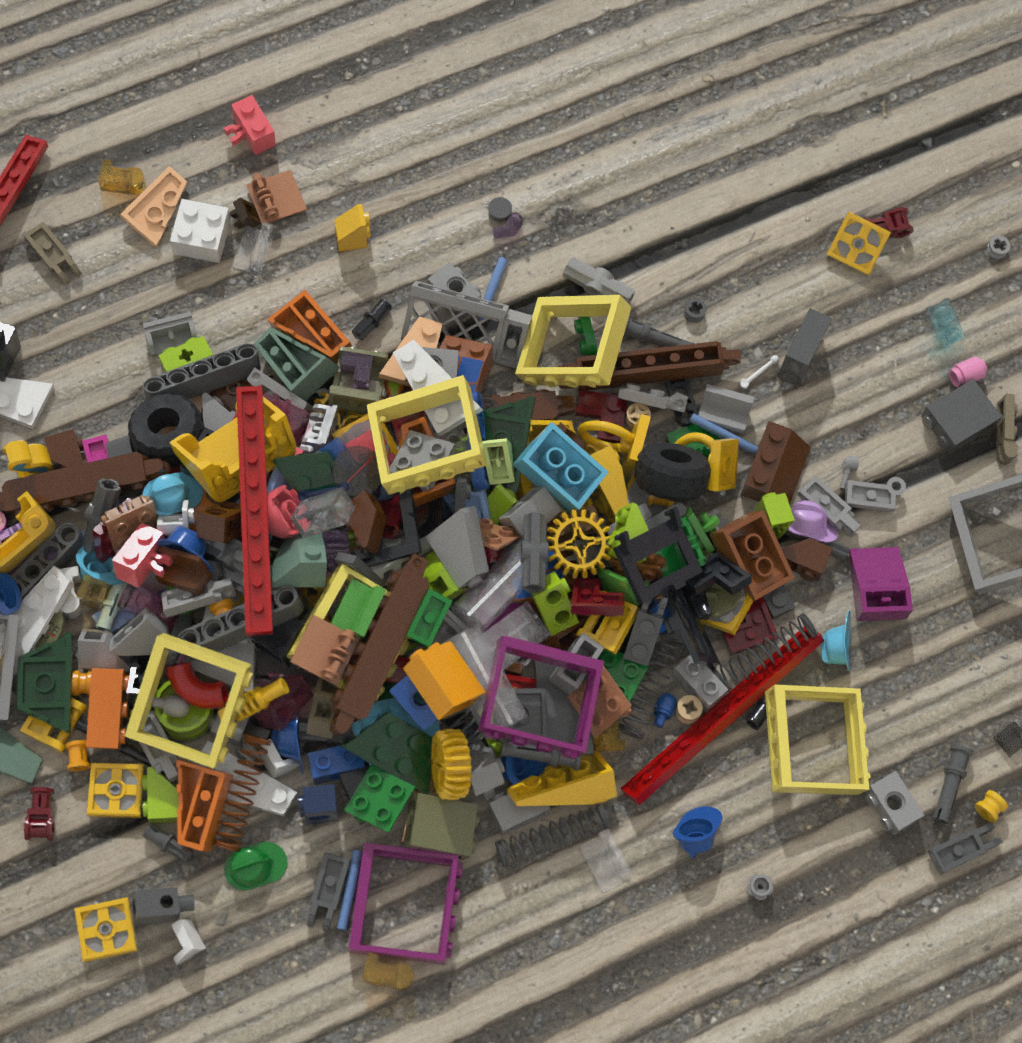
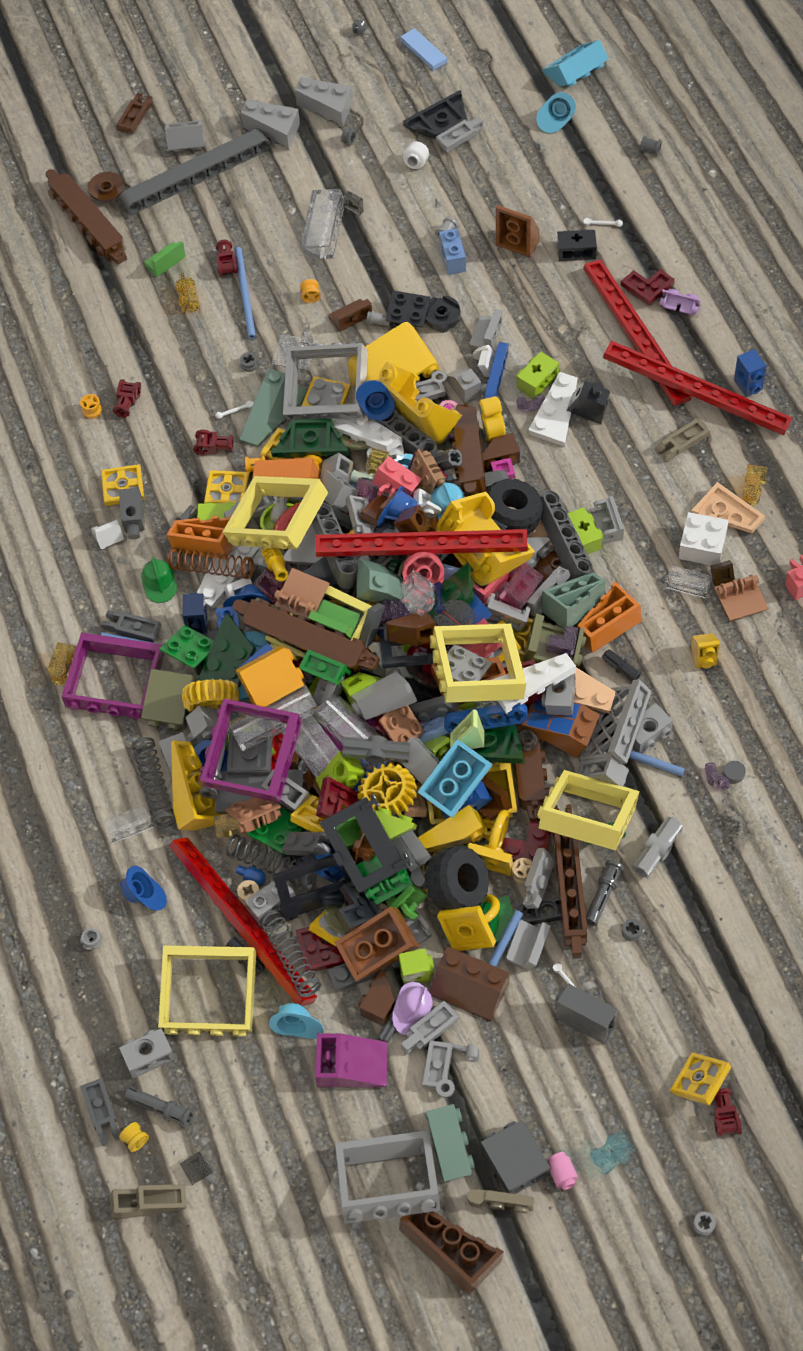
camera: 105 degrees right, 10 degrees down
none -> sand green wedge [424,1104,475,1182]

